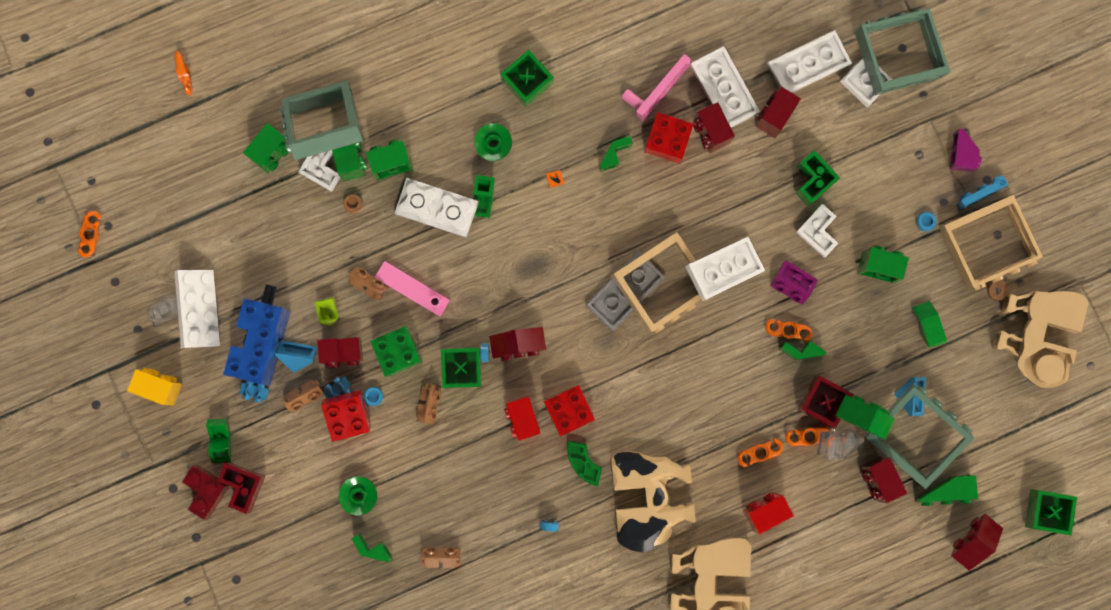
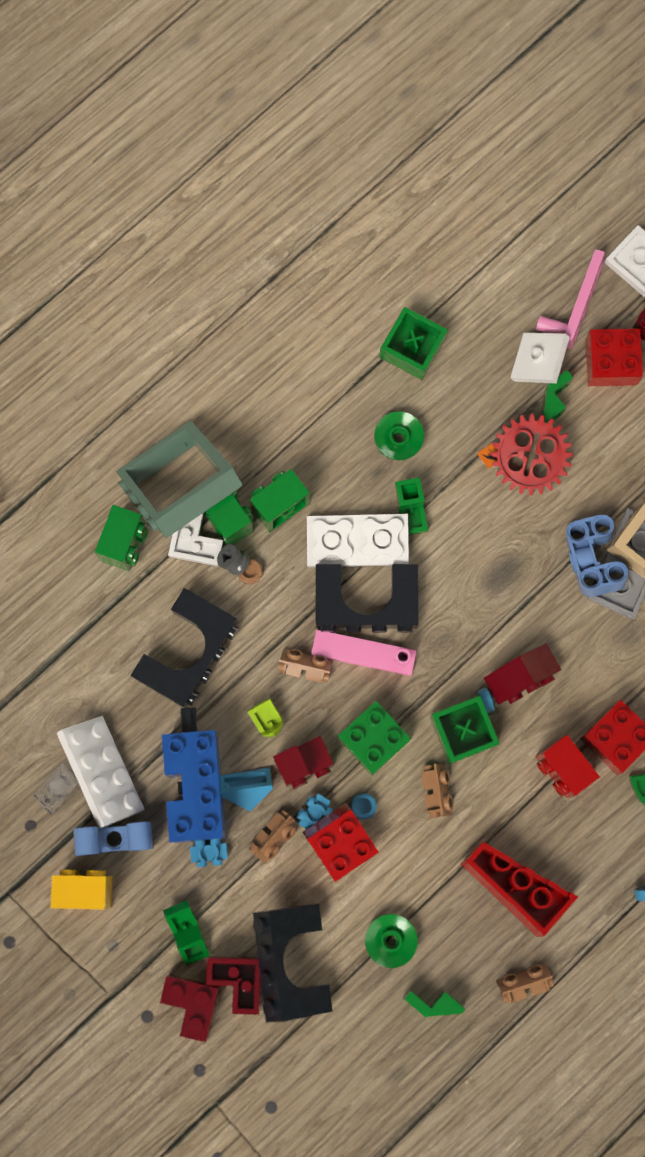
camera: 15 degrees left, 5 degrees down
none -> medium blue beam [73,822,154,856]
none -> black arch [130,588,239,708]
none -> dark grey wheel [217,544,249,575]
none -> black arch [253,904,333,1022]
none -> black arch [315,564,418,633]
none -> red wedge [460,842,578,938]
none -> red gear [490,413,573,496]
none -> white plate [510,333,570,384]
none -> medium blue beam [566,515,628,597]

